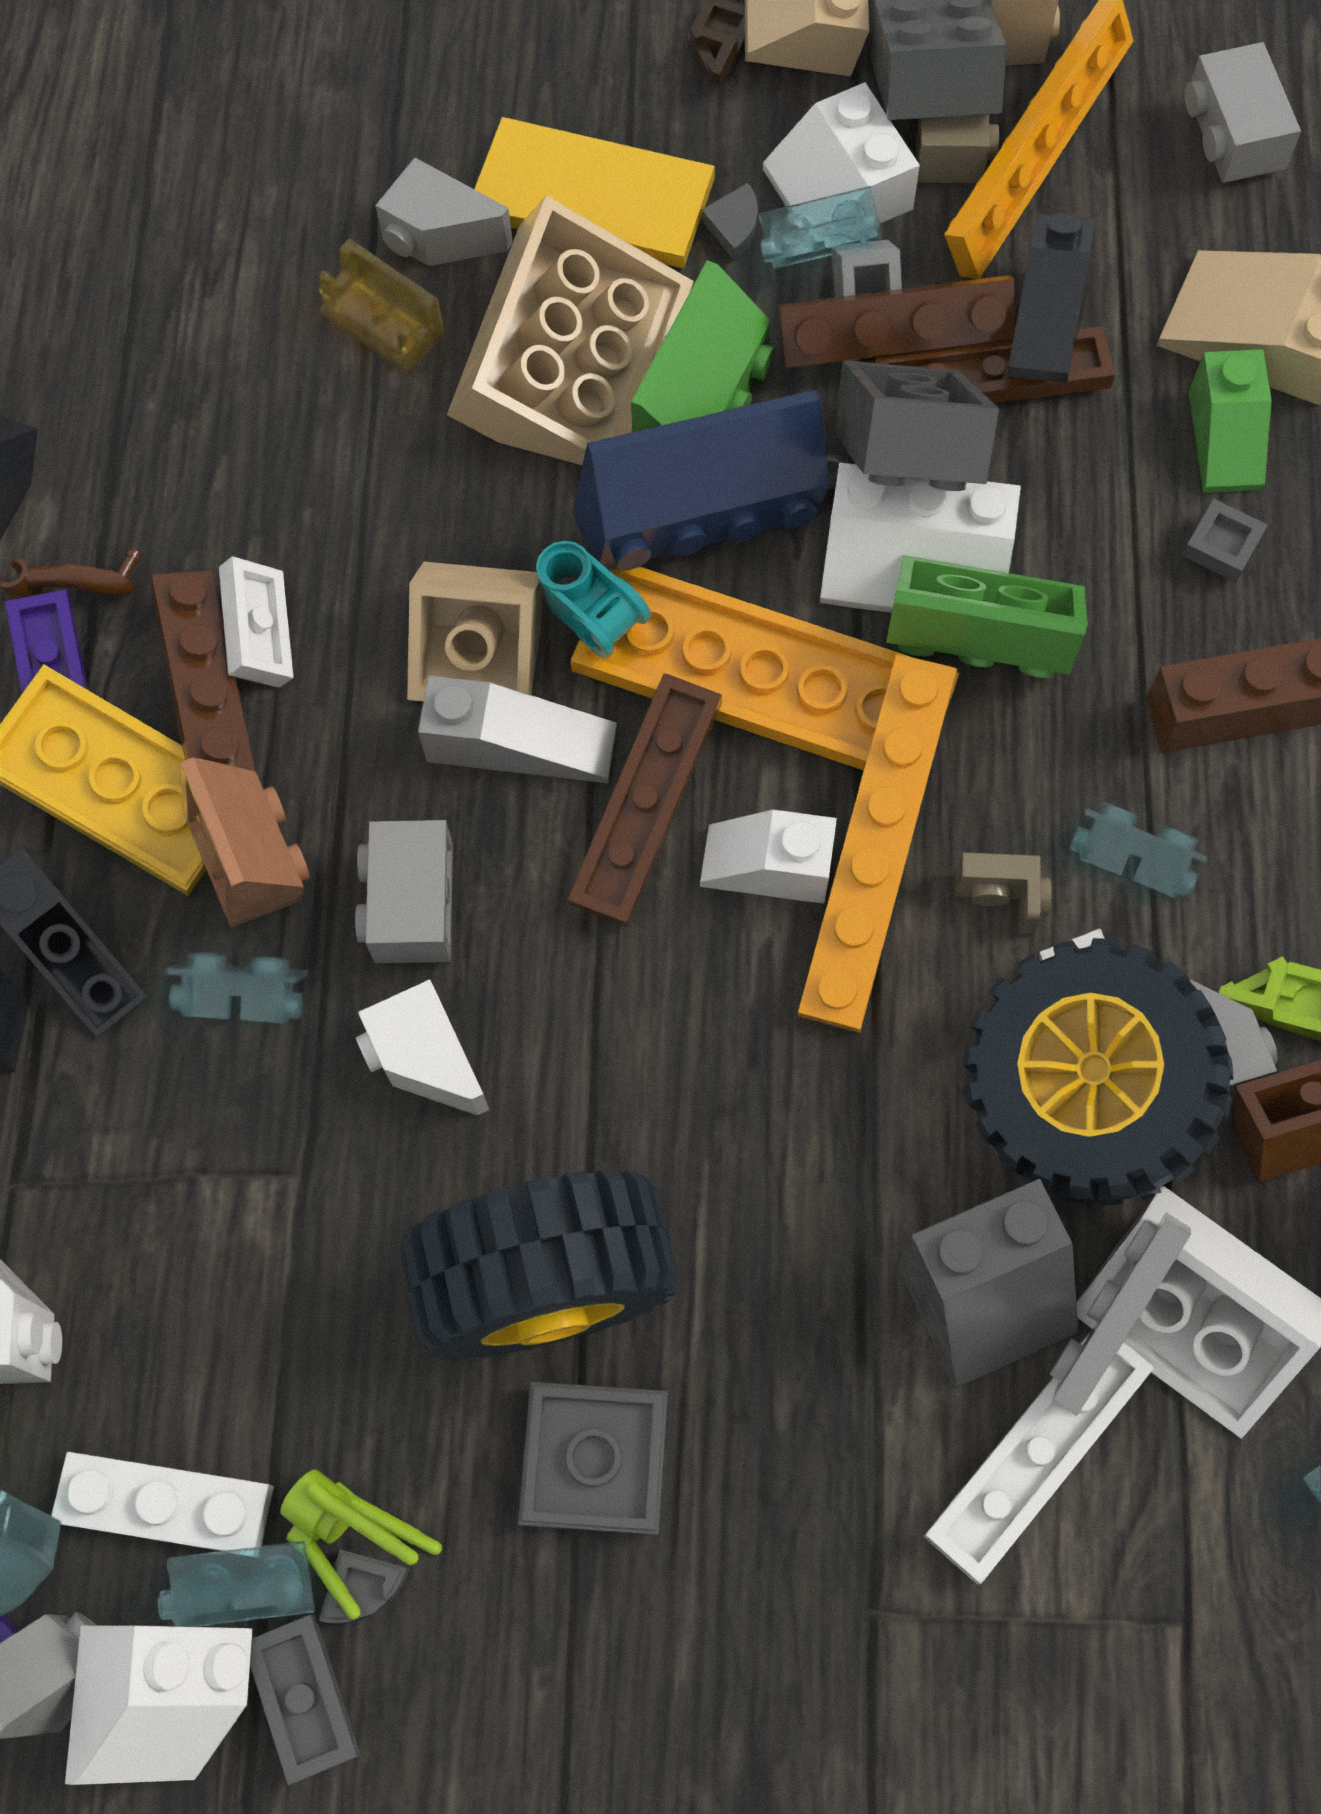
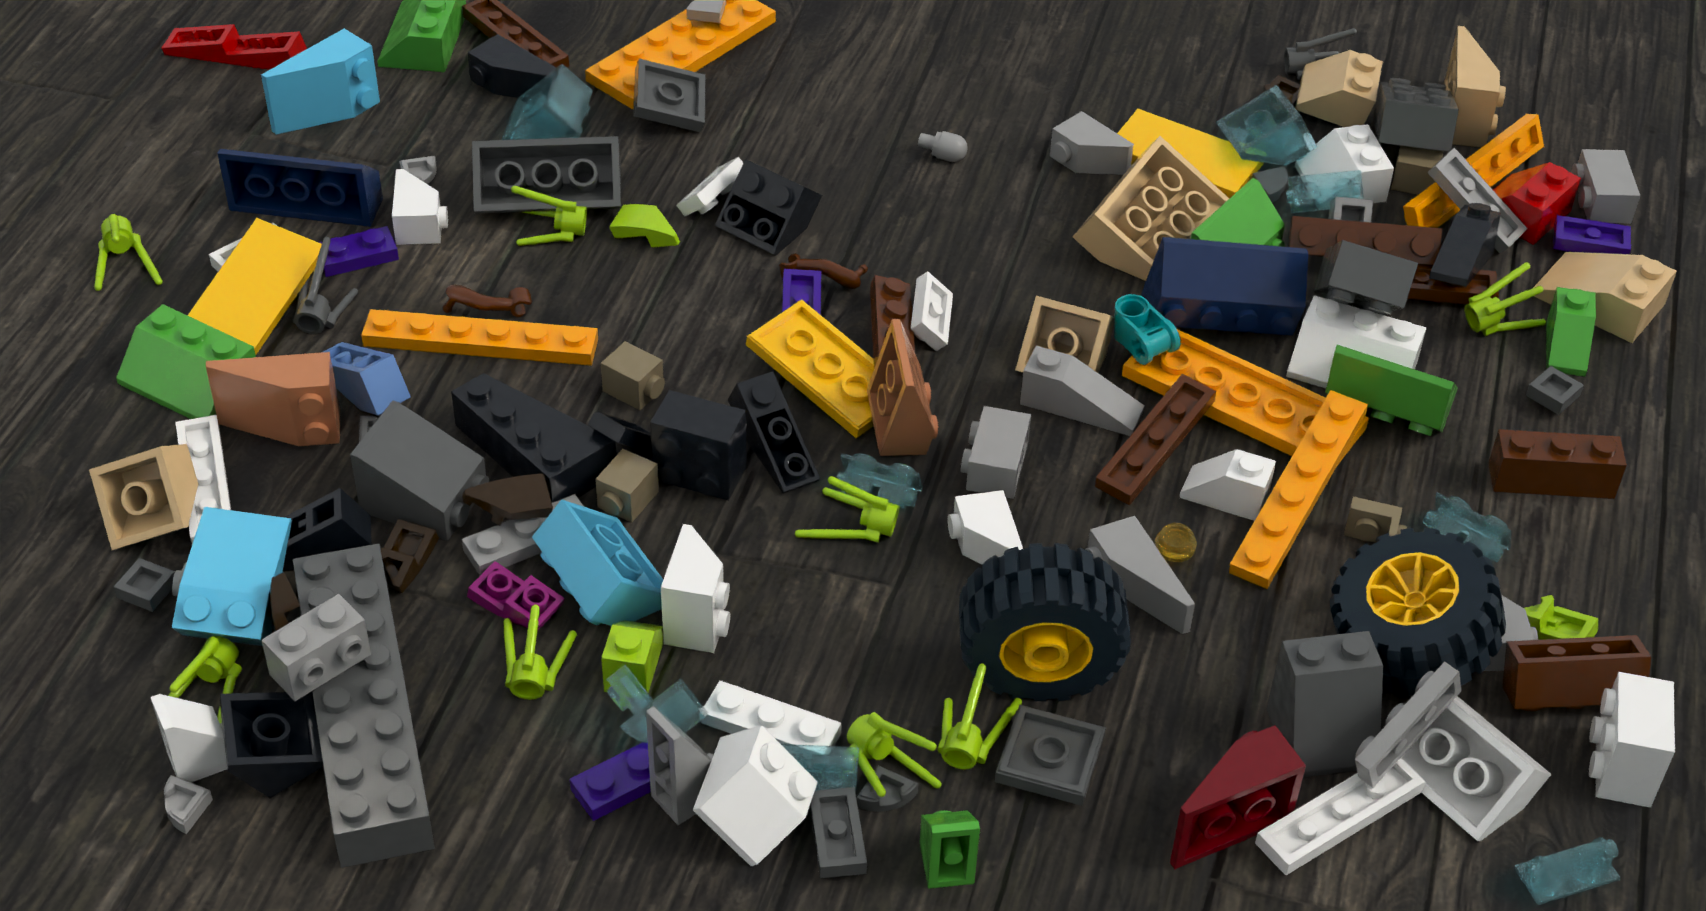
camera: 10 degrees right, 25 degrees down
clear yellow hinge [319,239,444,374] -> none
none -> lime plant [795,476,900,543]
none -> light grey cylinder [918,131,968,162]
none -> bright green slope [919,810,980,889]
none -> lime plant [937,663,1022,769]
none -> light grey slope [1085,516,1195,634]
none -> clear yellow plate [1155,523,1197,562]
none -> dark red slope [1170,725,1306,870]
none -> clear light blue slope [1216,85,1317,166]
none -> light grey plate [1427,147,1527,253]
none -> lime plant [1465,262,1546,336]
none -> red slope [1493,162,1581,245]
none -> dark purple plate [1553,215,1631,254]

